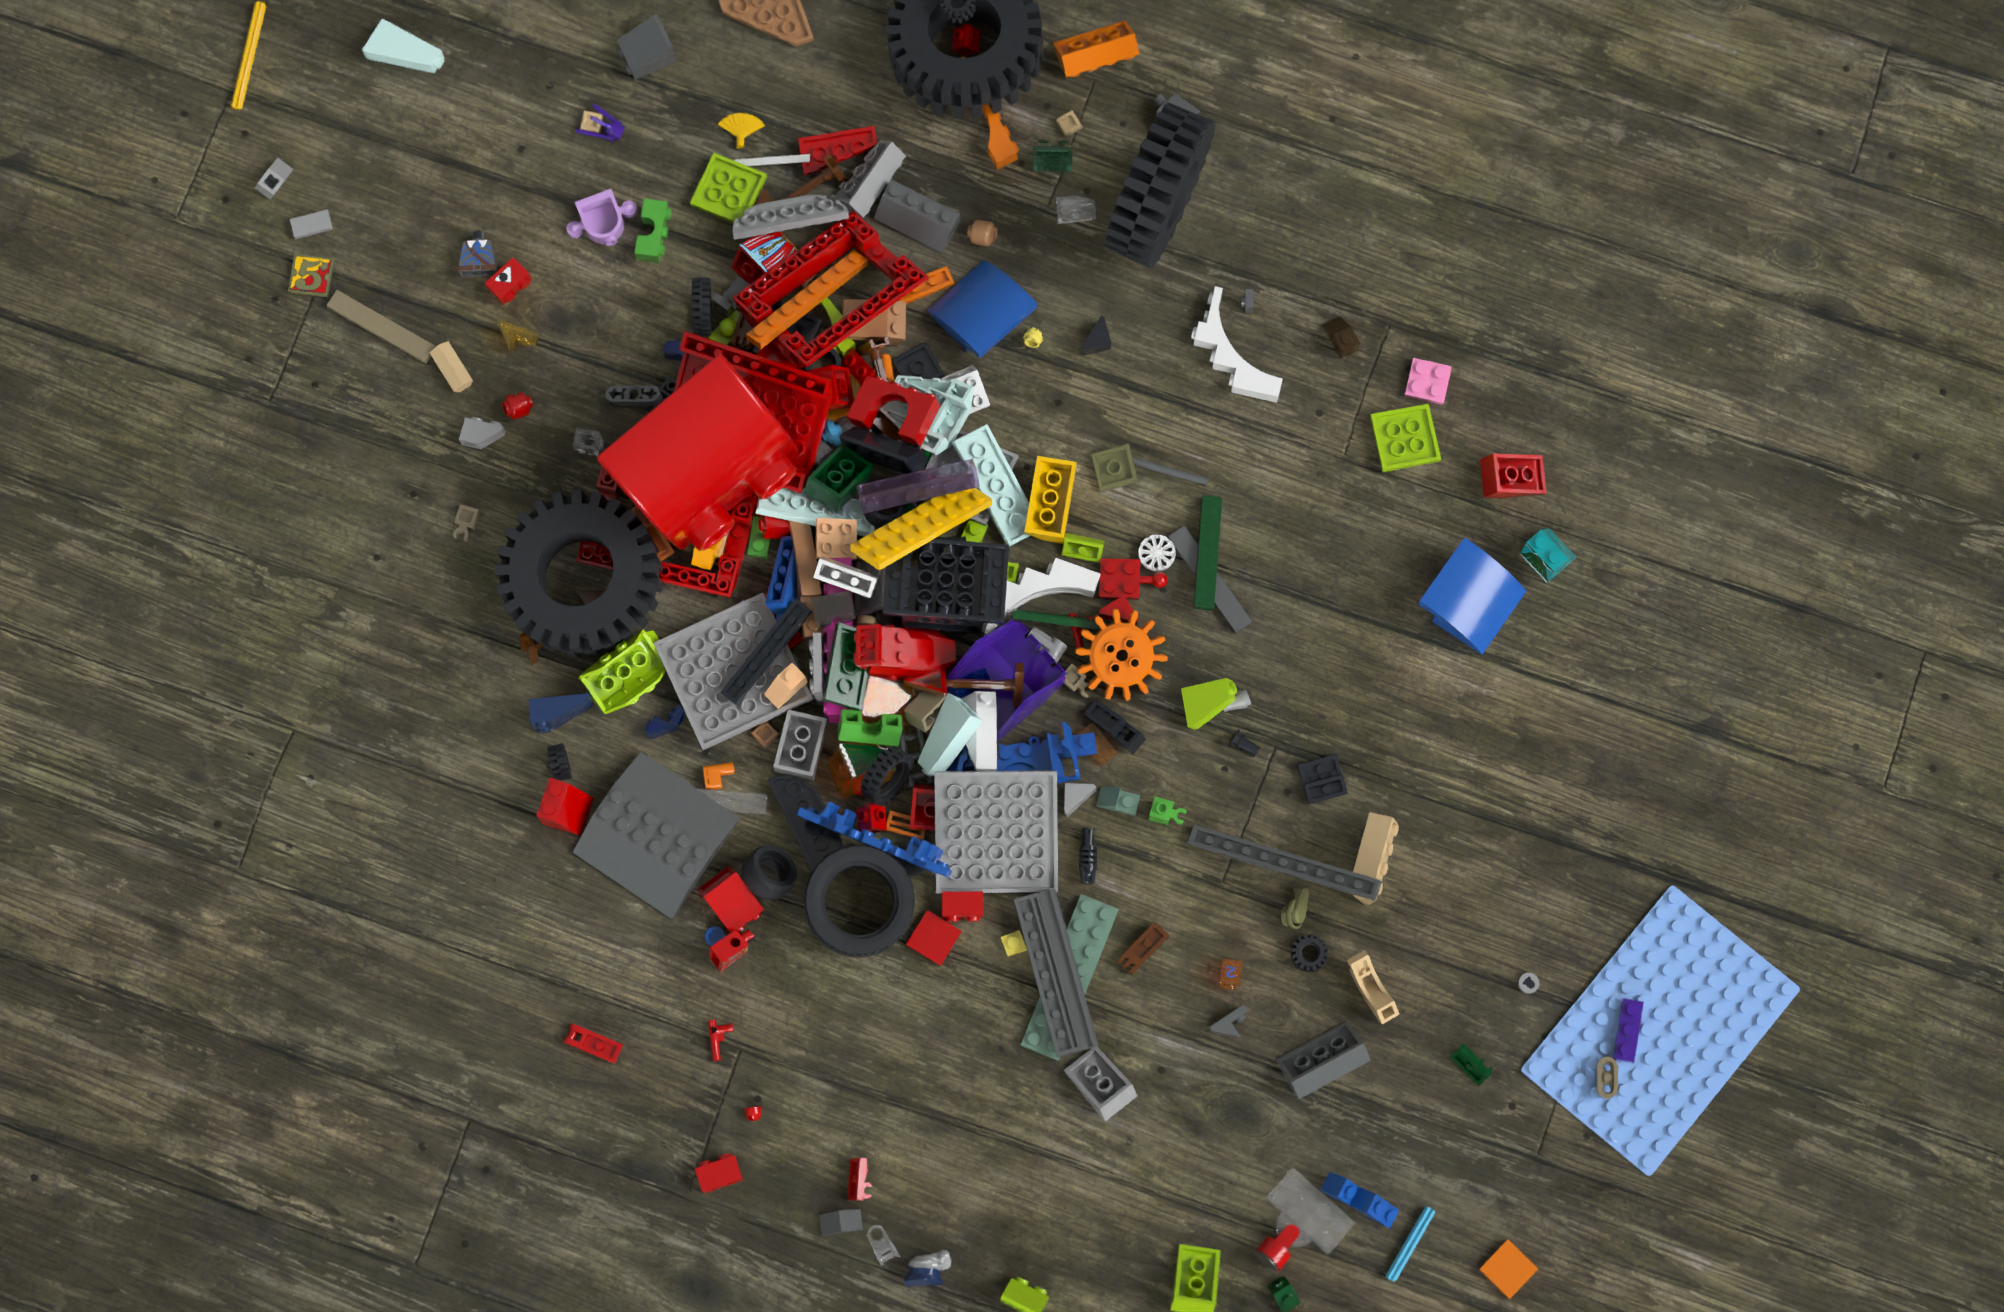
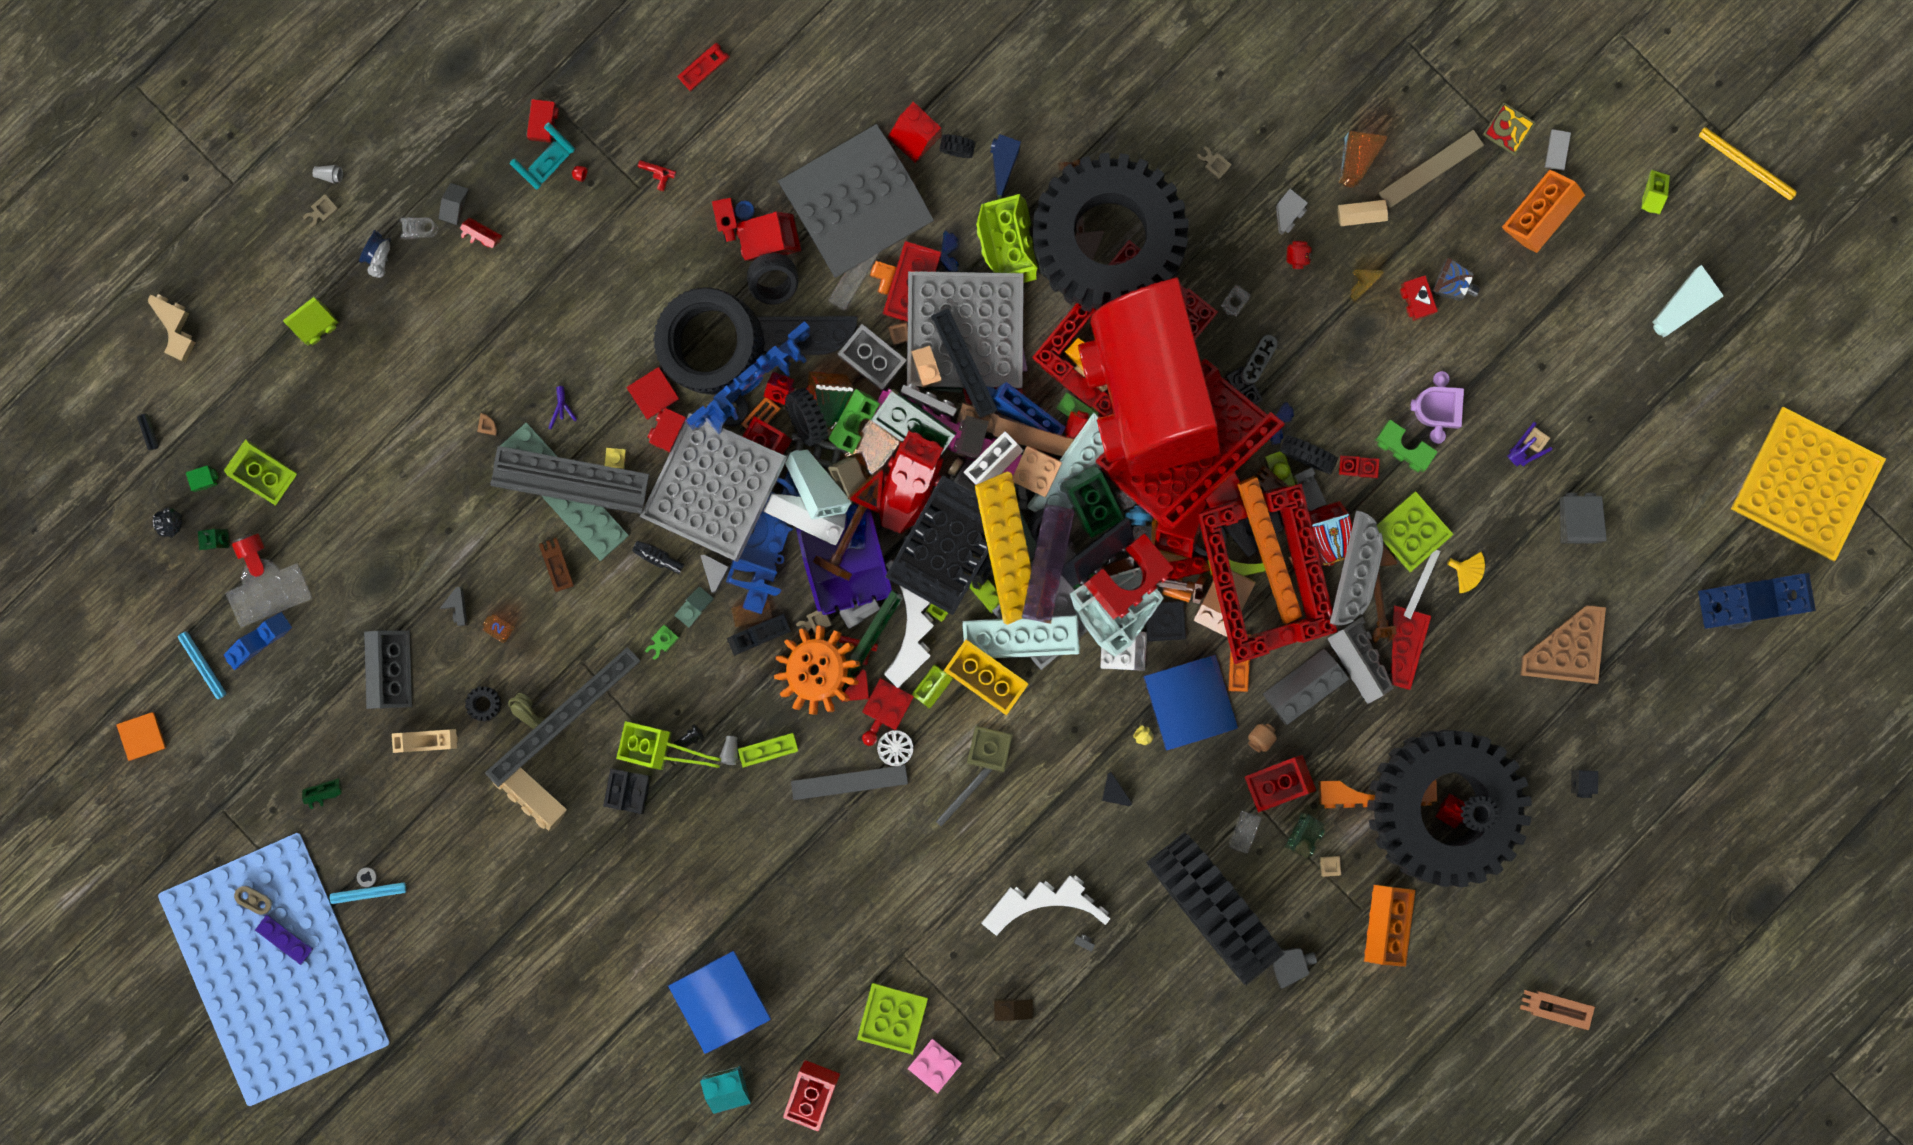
camera: 110 degrees right, 10 degrees up
light grey slope [255,158,294,200] -> none
light grey slope [1064,1047,1137,1121] -> none
lime slope [1181,678,1237,730] -> none
dark green tile [1193,495,1222,611] -> none
none -> medium azure axle [330,883,406,904]
none -> medium nougat tile [477,413,497,436]
none -> teal plate [510,122,575,190]
none -> dark purple plant [548,386,577,430]
none -> lime slope [616,721,721,770]
none -> lime plate [738,733,798,768]
none -> red plate [883,241,941,322]
none -> red slope [1245,755,1316,813]
none -> clear orange slope [1338,131,1387,187]
none -> red slope [1339,455,1380,479]
none -> orange slope [1502,170,1585,253]
none -> lime slope [1641,170,1670,214]

